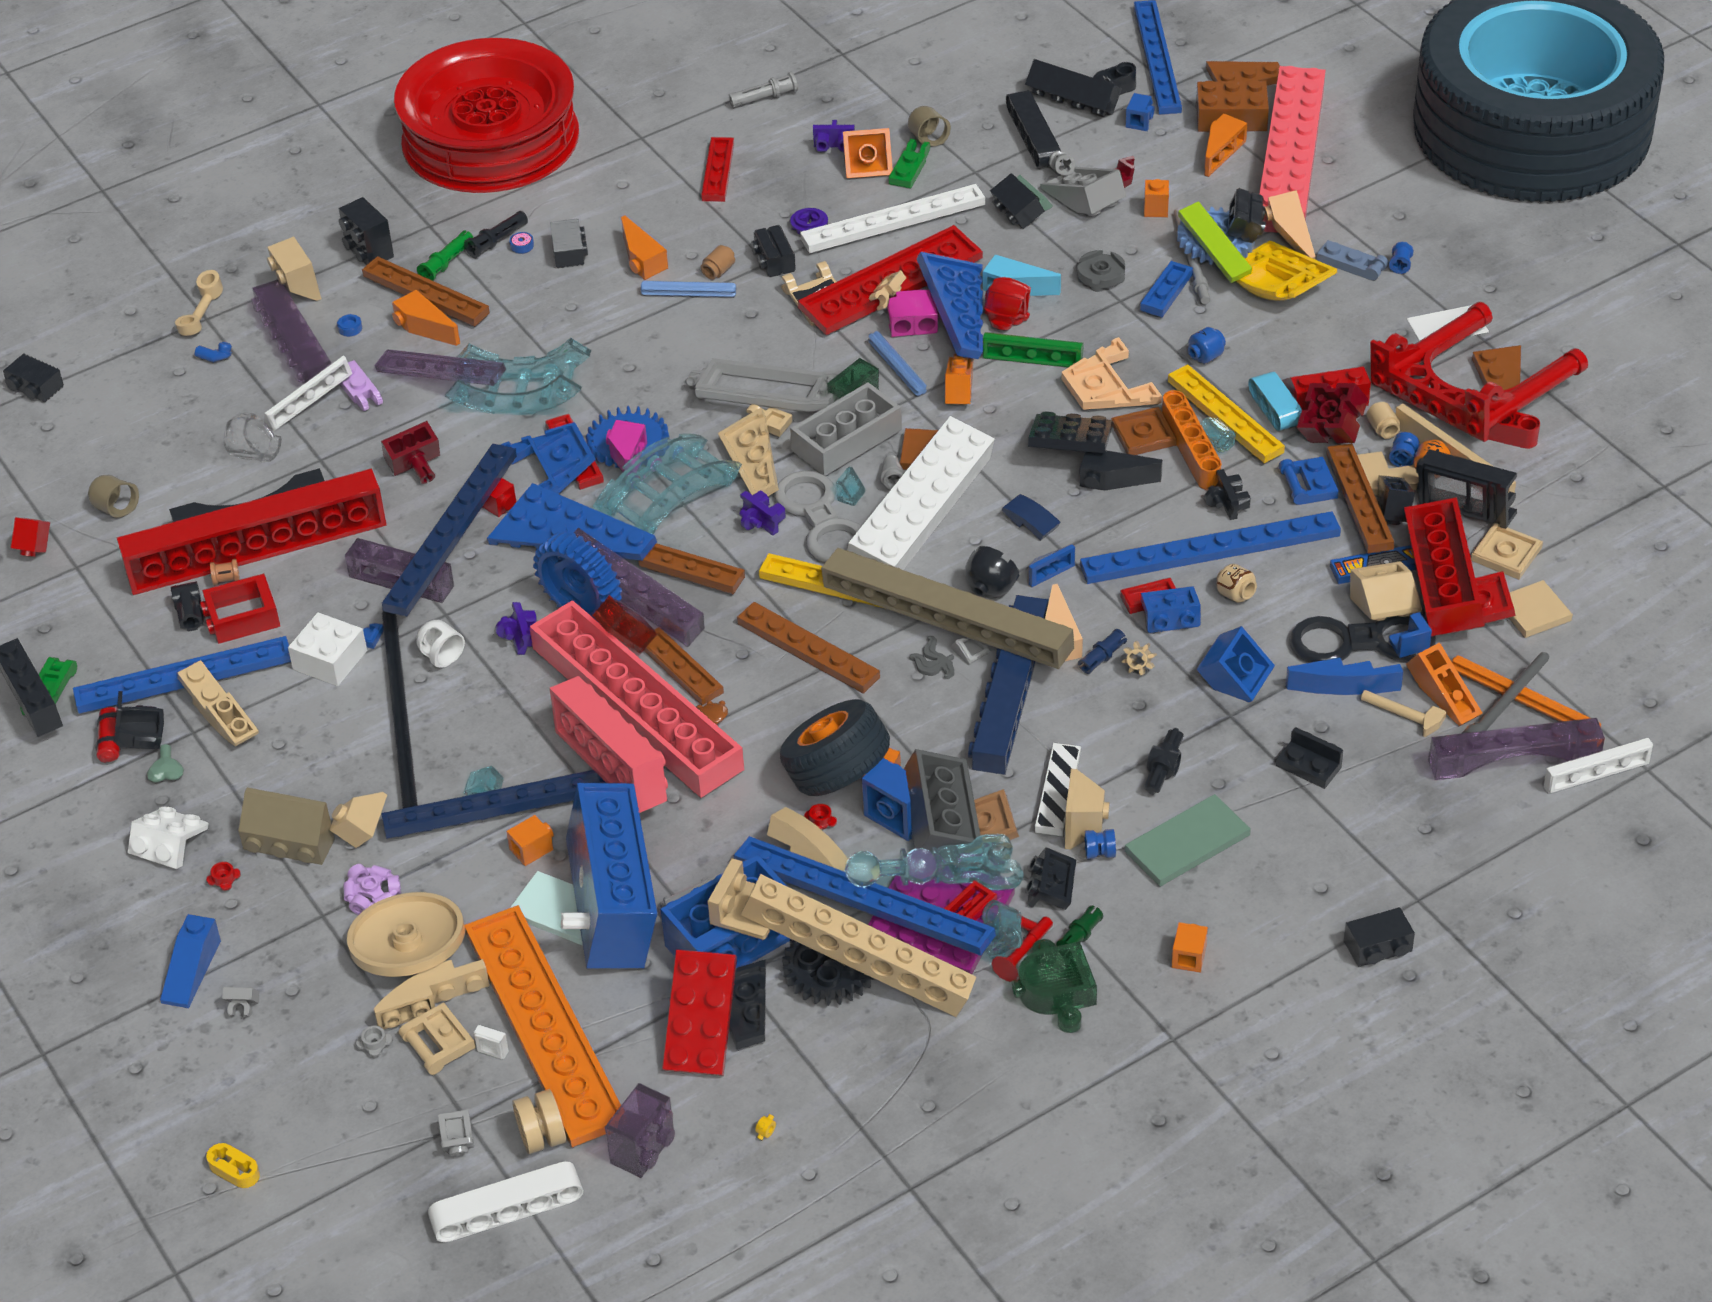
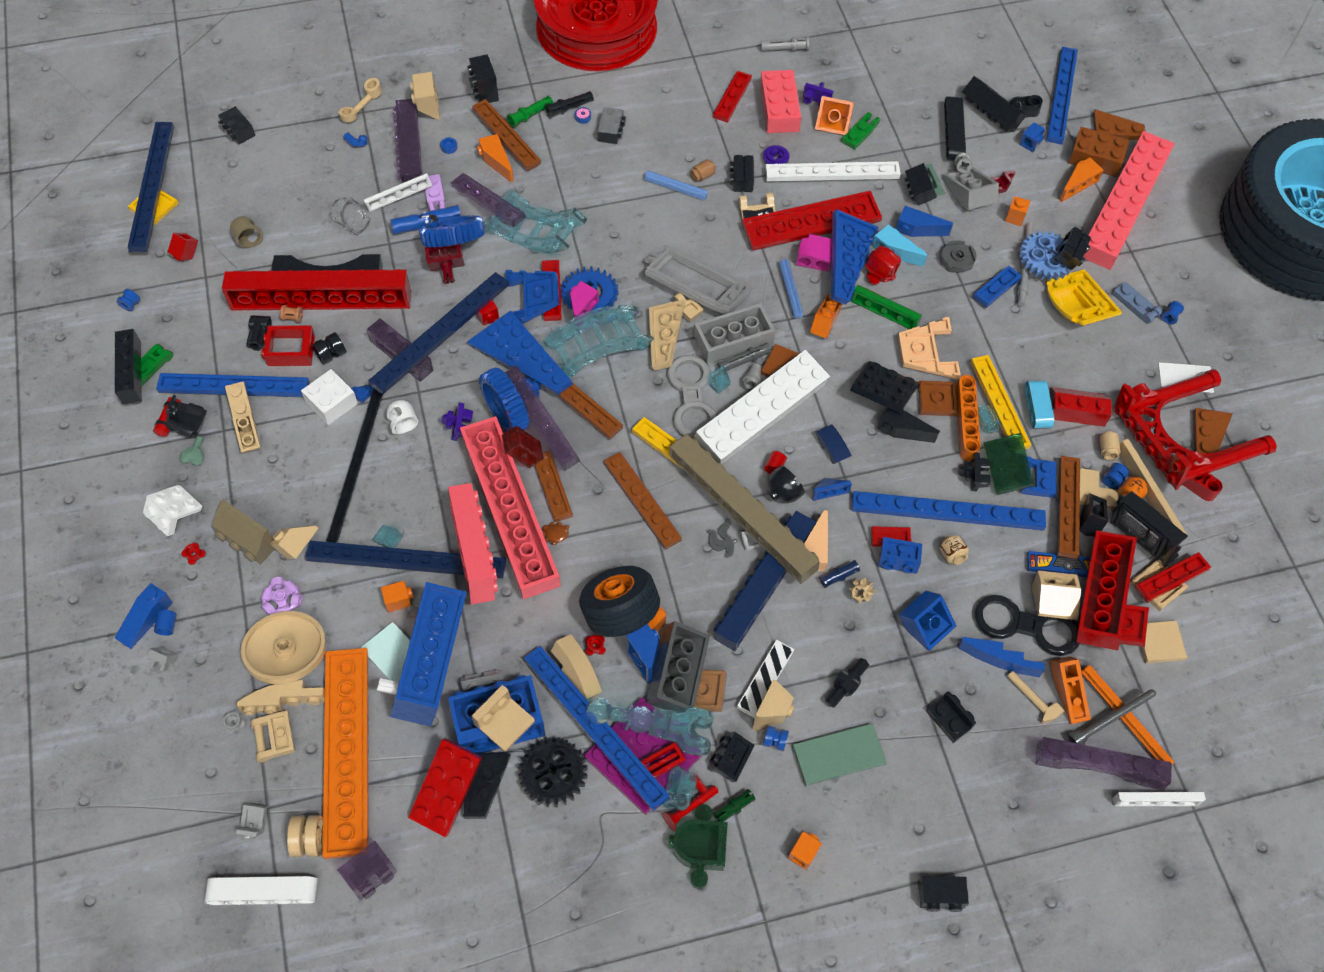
camera: 15 degrees right, 15 degrees up
yellow beam [206,1143,260,1188] -> none
white tile [474,1025,509,1059] -> none
orange slope [621,215,668,280] -> none
dark purple hips [739,490,786,535] -> none
tan brick [741,874,976,1017] -> none
yellow piece [755,1114,776,1140] -> none
clear green arch [827,358,879,398] -> none
tan plate [869,270,906,311] -> none
dark tan helmet [908,106,951,146] -> none
lime tile [1178,201,1252,283] -> none
blue head [1188,327,1226,364] -> none
light nougat slope [1265,190,1315,259] -> none
dark red brick [1297,383,1368,443] -> none
blue panel [1389,612,1432,658] -> none
none -> blue beam [154,610,177,636]
none -> black wheel [312,332,346,365]
none -> blue piece [390,205,461,235]
none -> blue gear [419,215,485,248]
none -> dark grey pin [717,342,771,373]
none -> coral brick [760,70,801,133]
none -> red beam [764,451,787,474]
none -> blue slope [896,206,953,237]
none -> clear green plate [984,433,1035,495]
none -> red tile [1135,552,1211,603]

